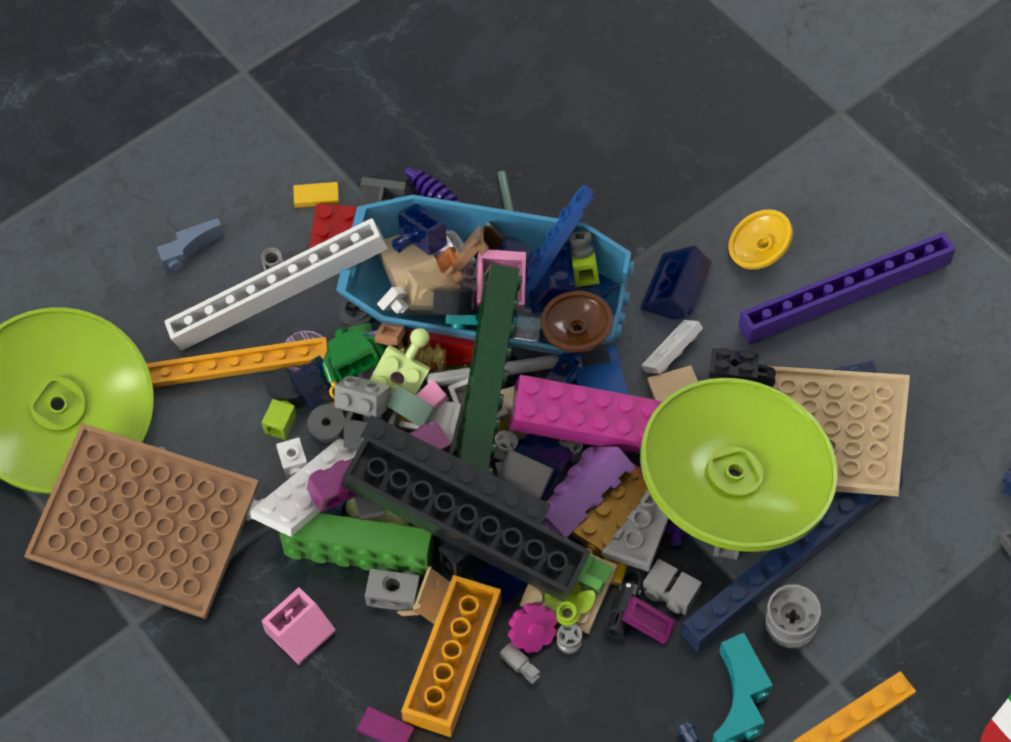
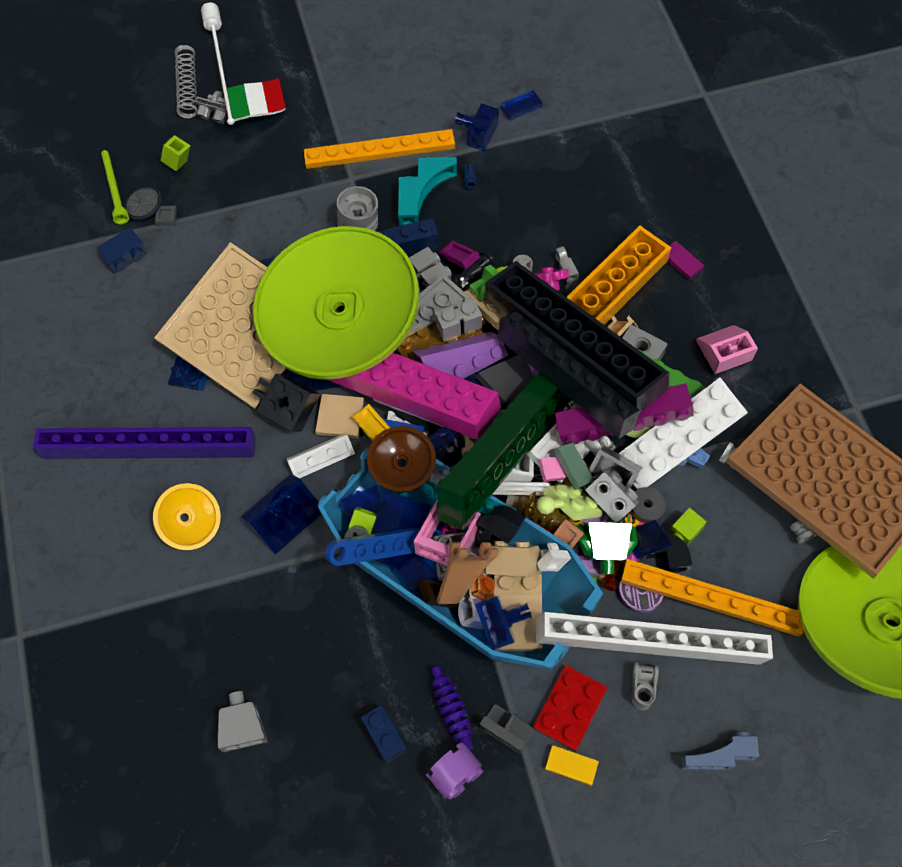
camera: 155 degrees left, 5 degrees up
white brick [276,437,307,479] -> none
sand green bar [497,171,514,211] -> none
none -> light grey torso [218,691,268,752]
none -> yellow tile [352,404,390,441]
none -> dark blue brick [361,705,407,764]
none -> medium lavender brick [426,742,483,800]
none -> light grey piece [435,299,482,342]

